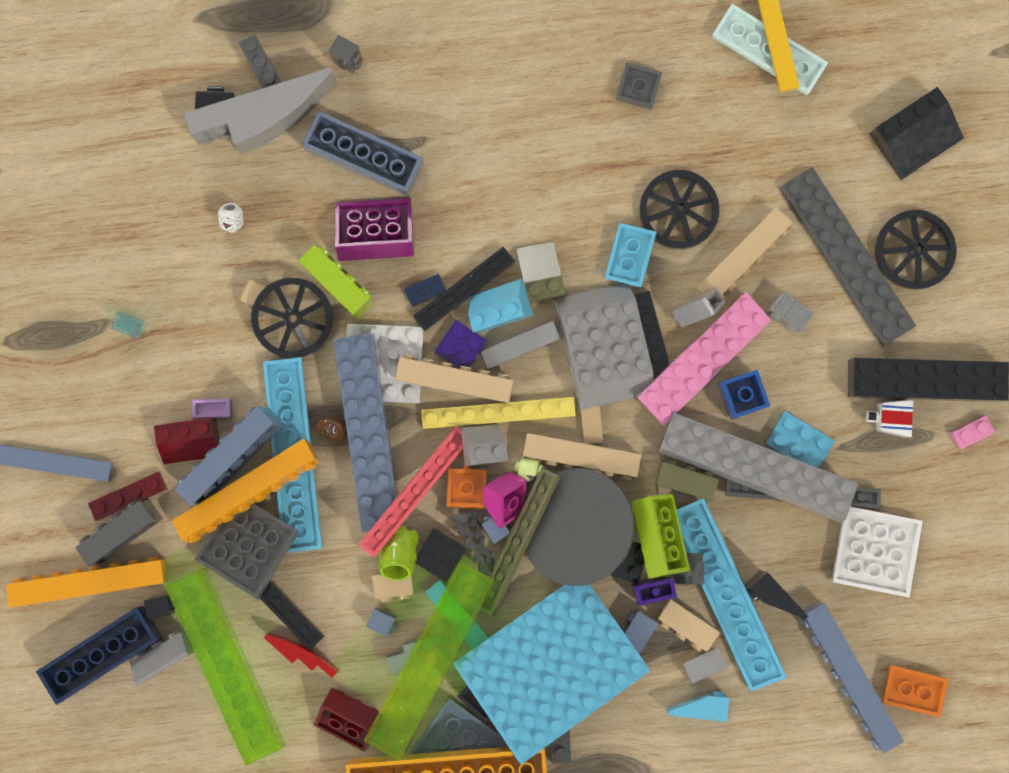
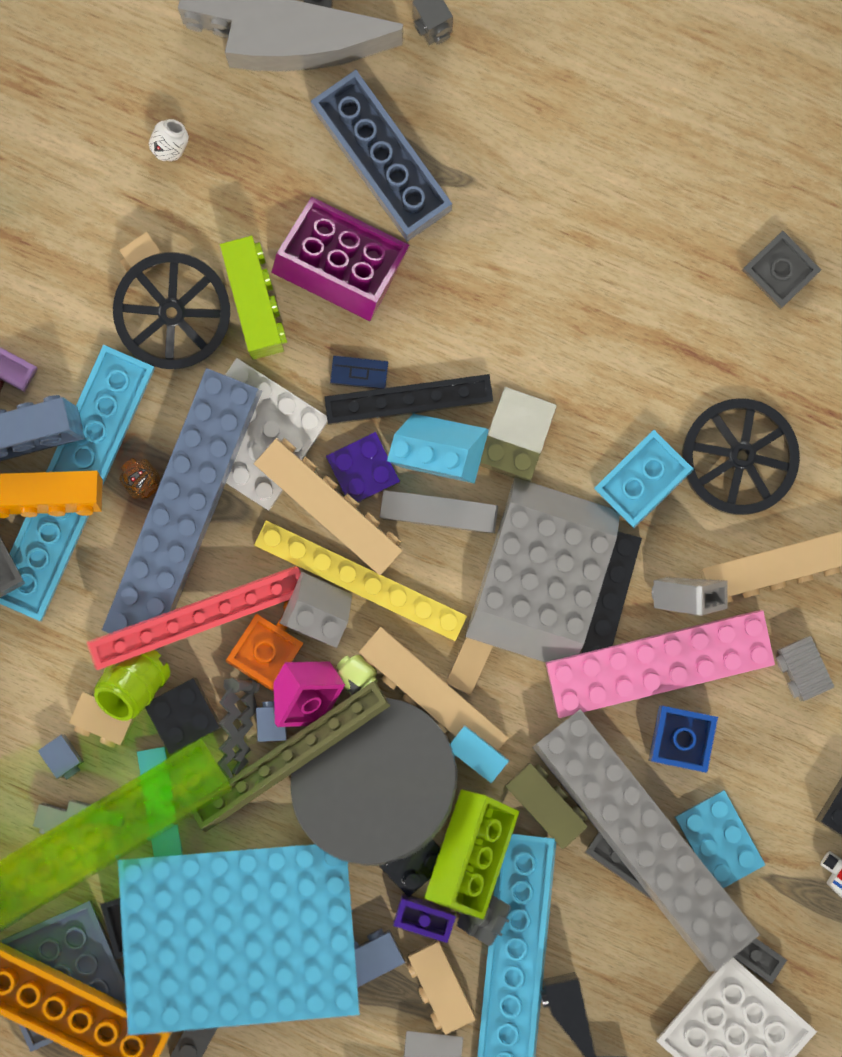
camera: 30 degrees right, 0 degrees up
none -> medium azure tile [450,725,509,783]

